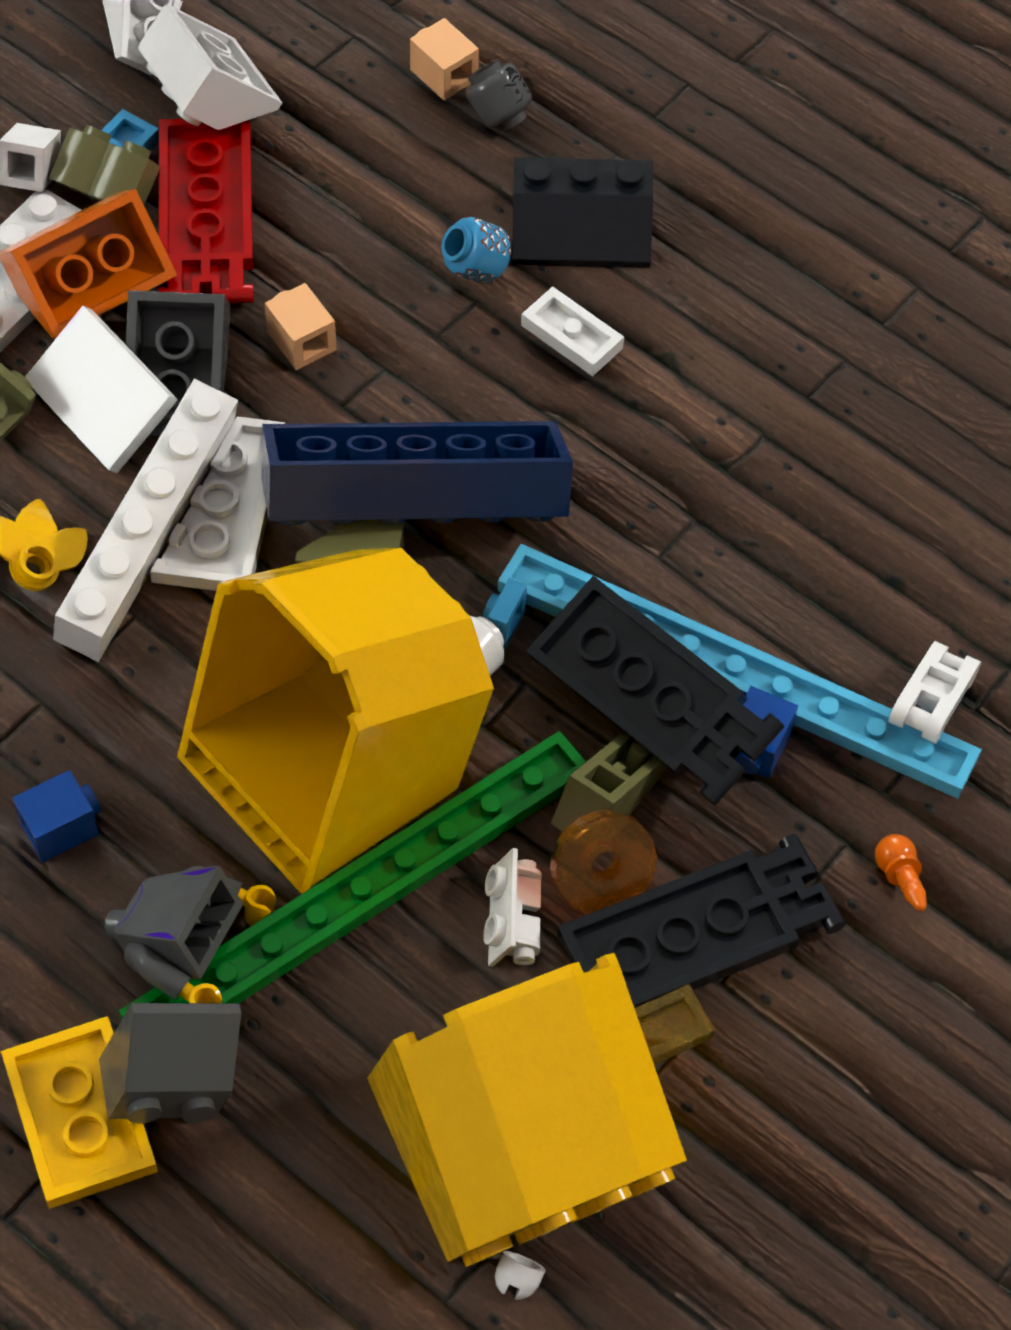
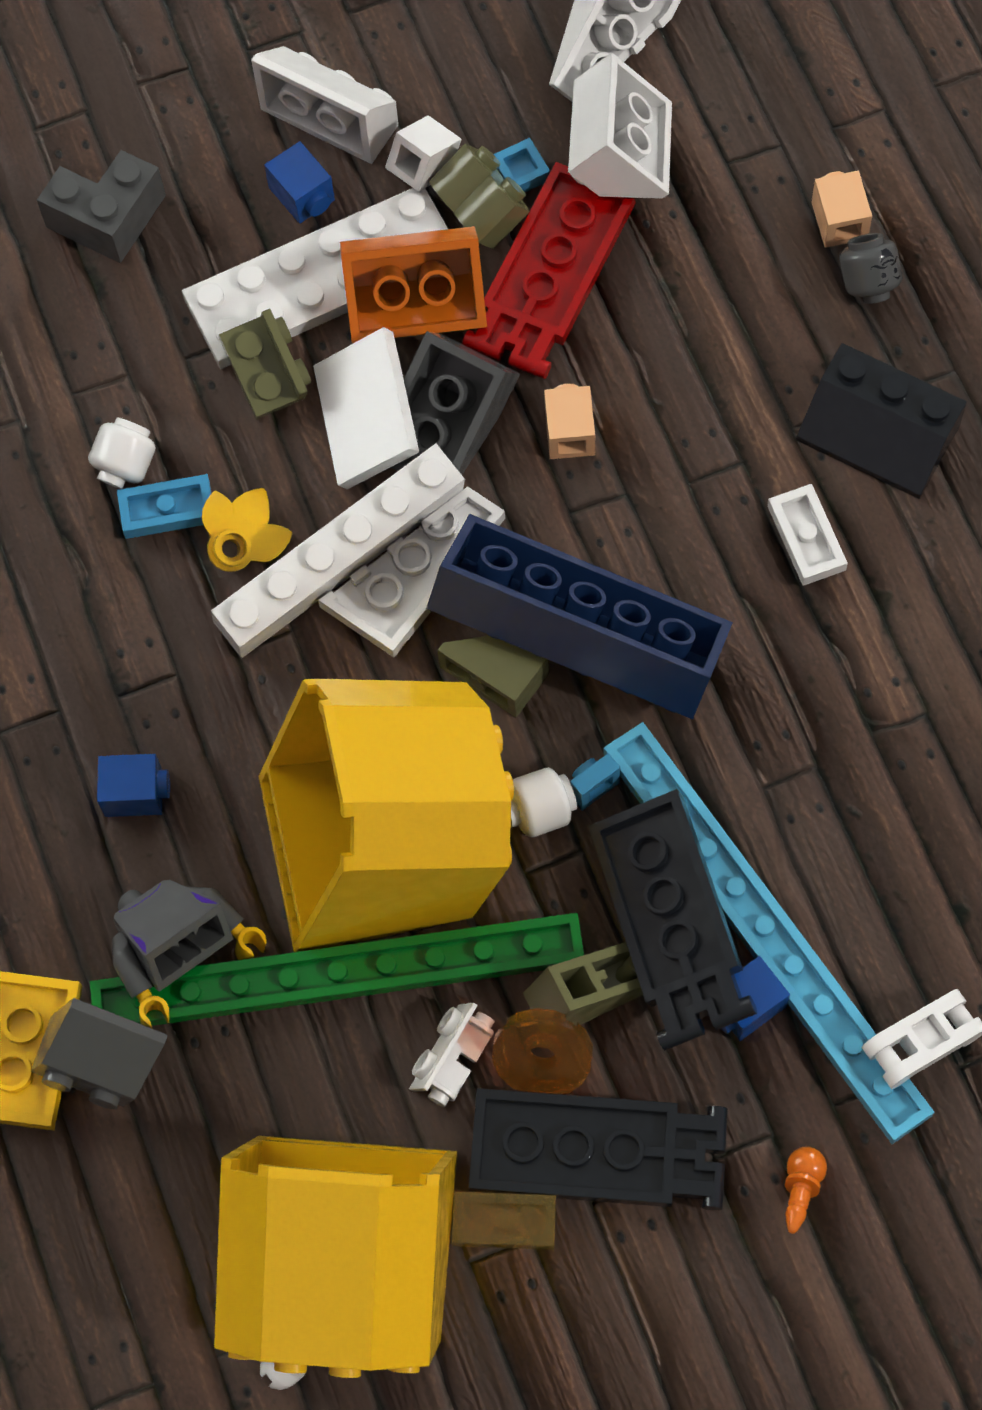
camera: 35 degrees right, 10 degrees up
dark azure head [441,217,511,284] -> none

